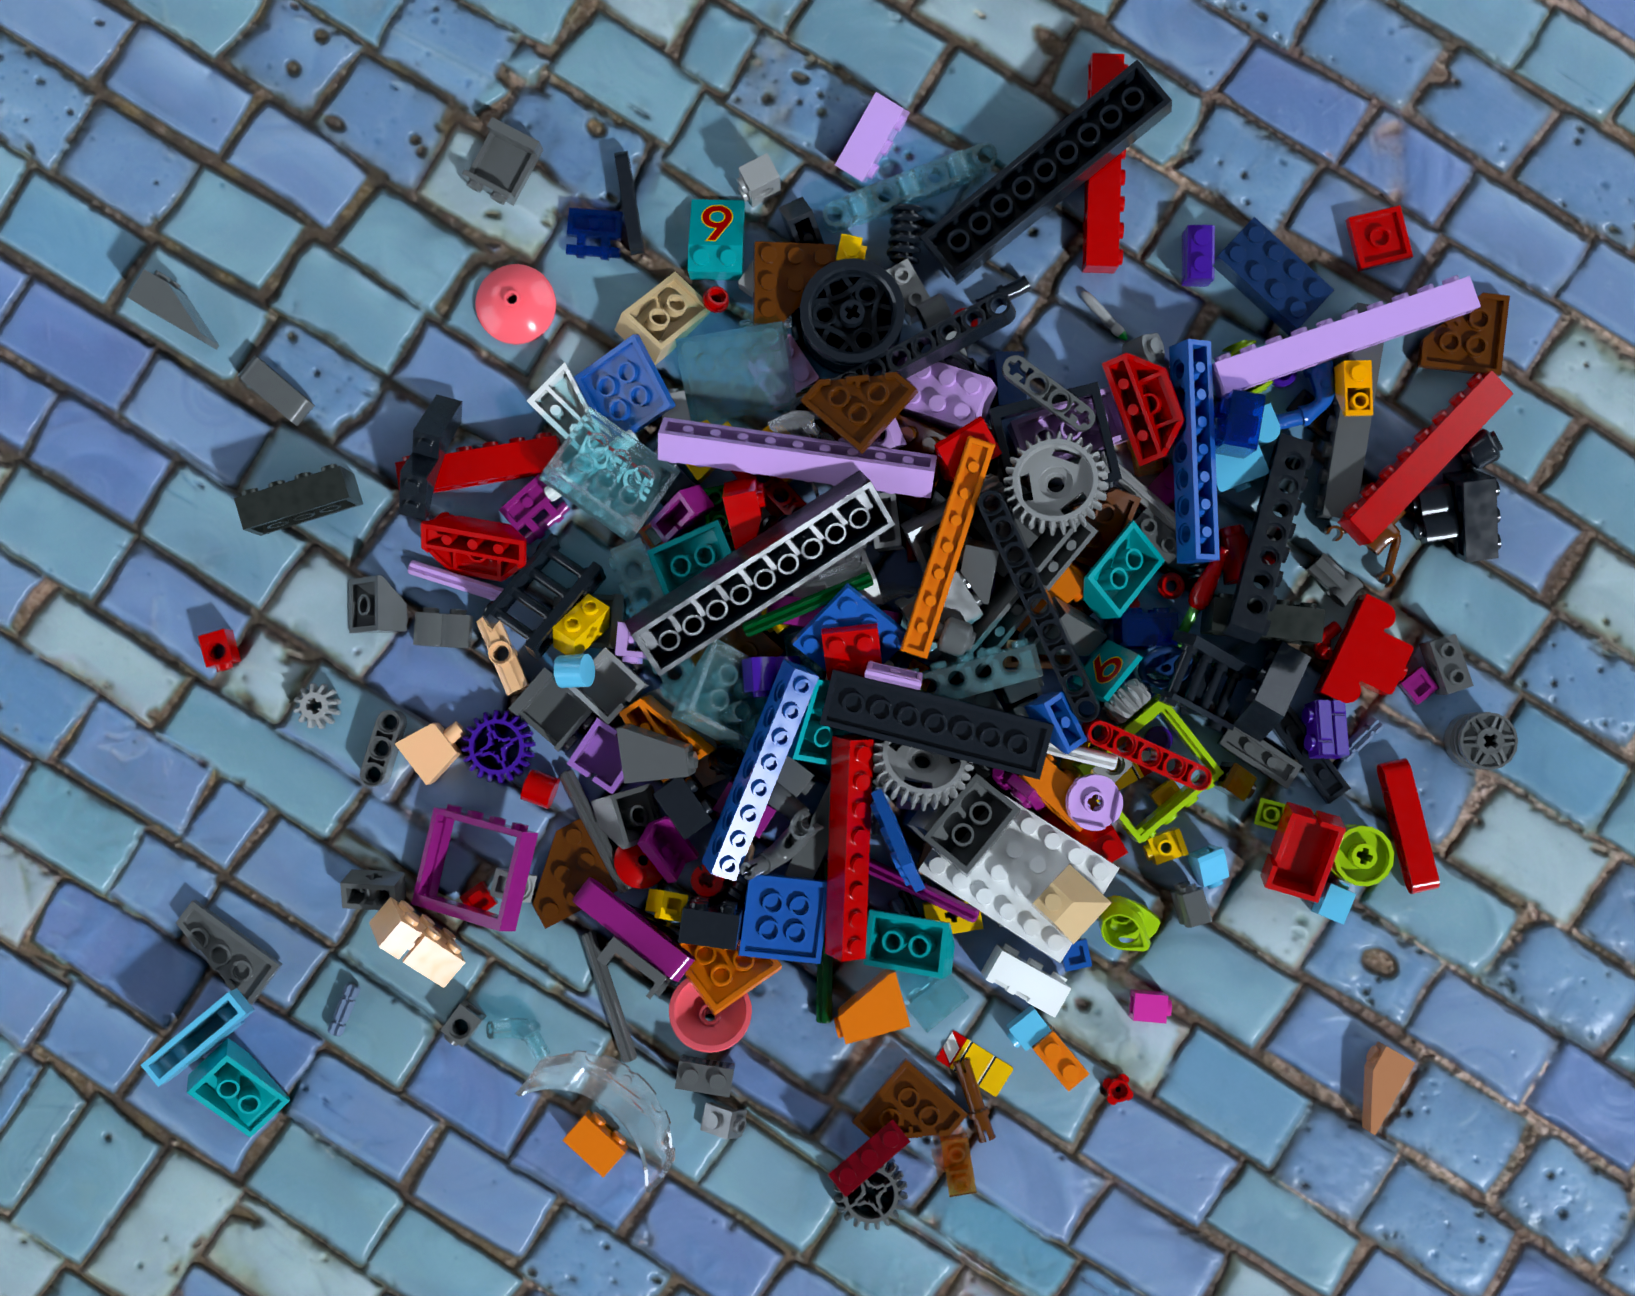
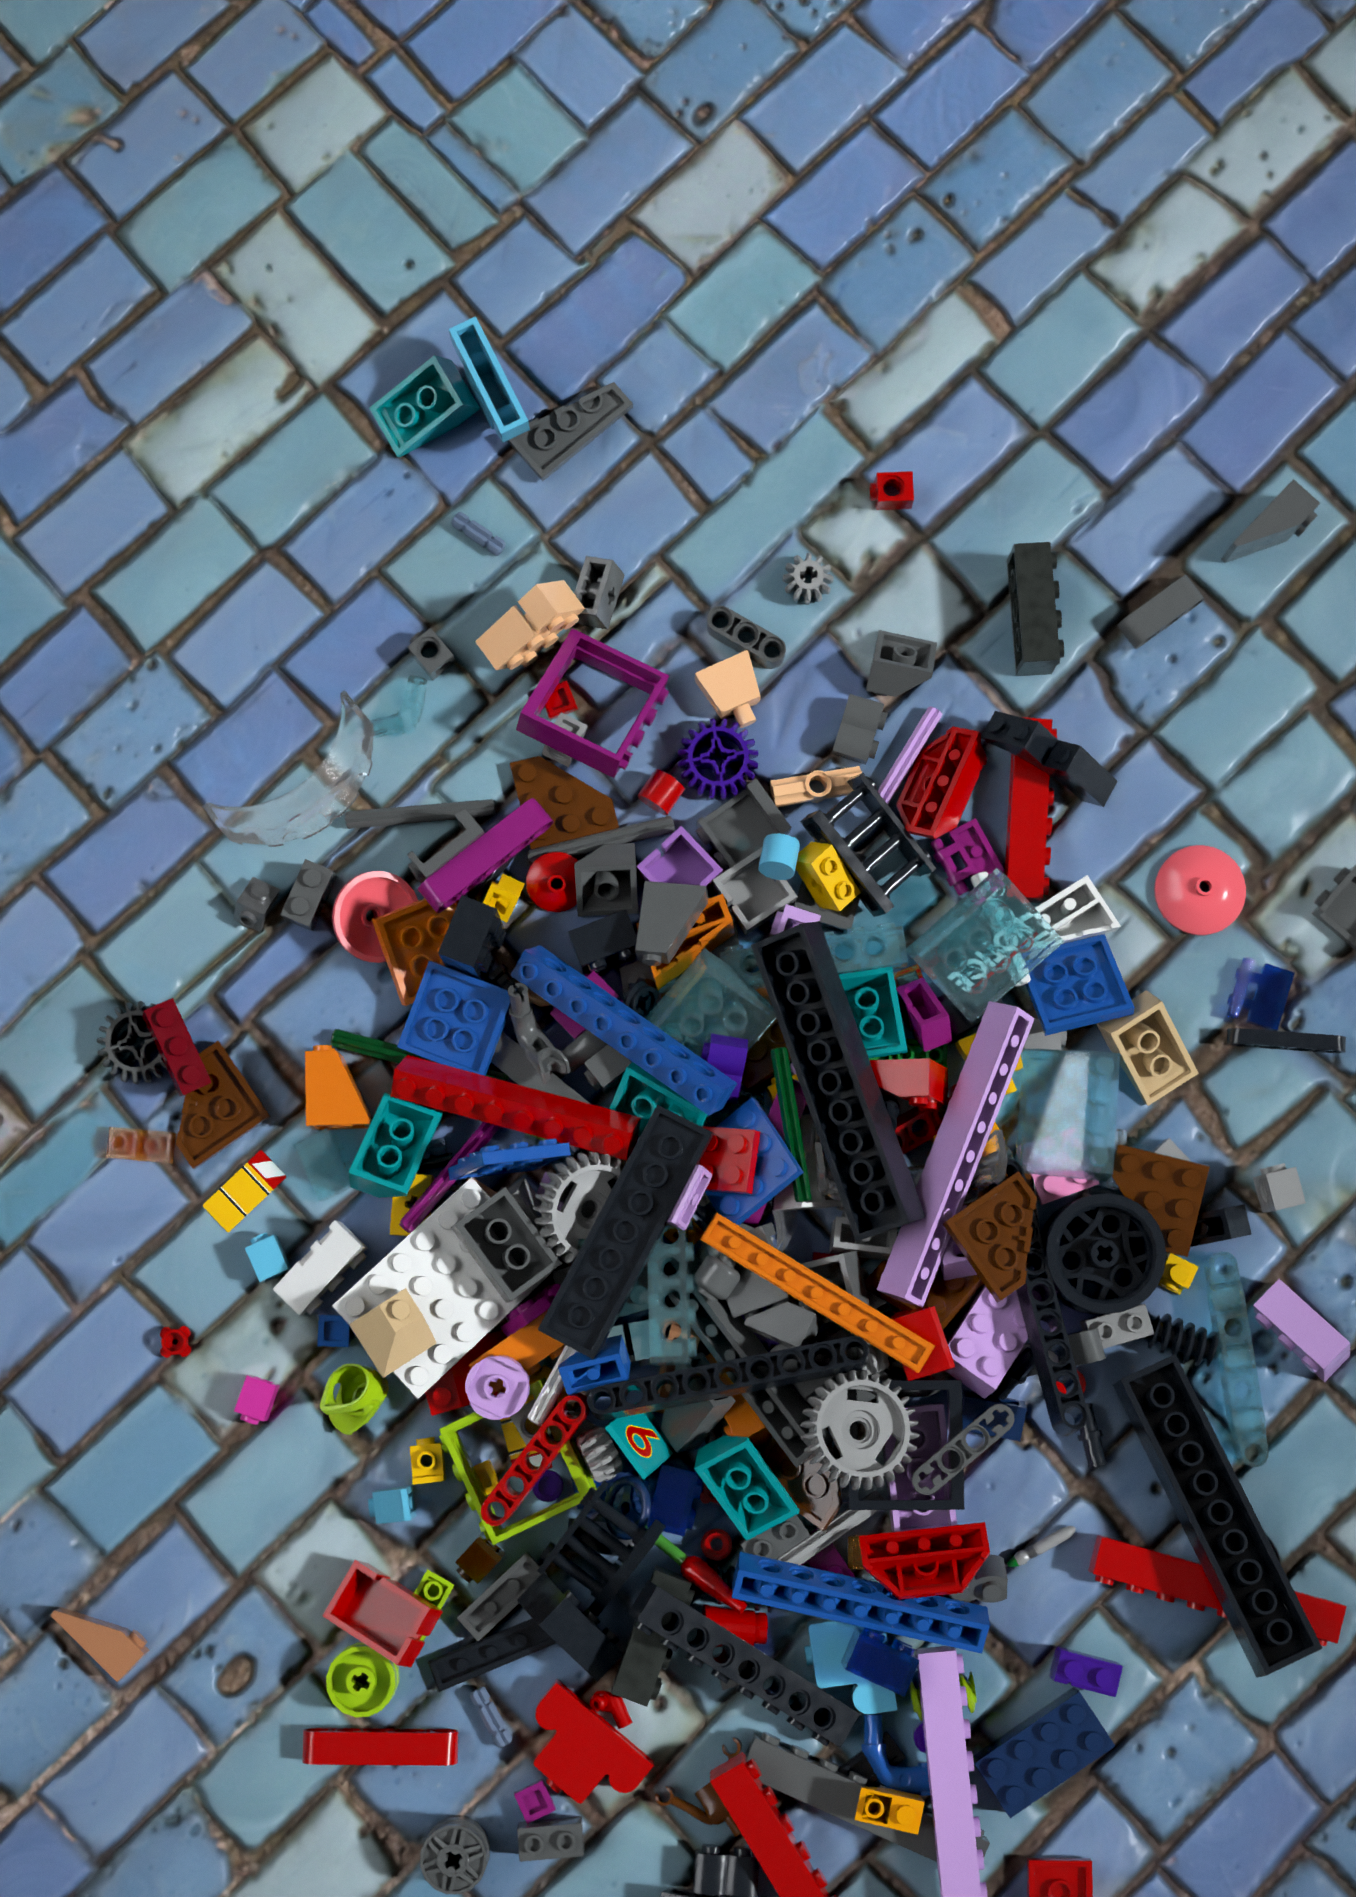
camera: 100 degrees right, 5 degrees down
orange brick [562,1110,628,1178] -> none
magenta bracket [637,816,699,884] -> none
teal slope [688,199,745,281] -> none
red piece [691,863,725,897] -> none
red plate [702,286,729,313] -> none
reddish brown pin [953,1057,996,1143] -> none
orange brick [1032,1026,1089,1092] -> none
dark grey brick [1170,881,1212,928] -> none
dark purple brick [1302,700,1350,759] -> none
dark grey piece [1306,553,1364,607] -> none
medium azure brick [1311,879,1356,925] -> none

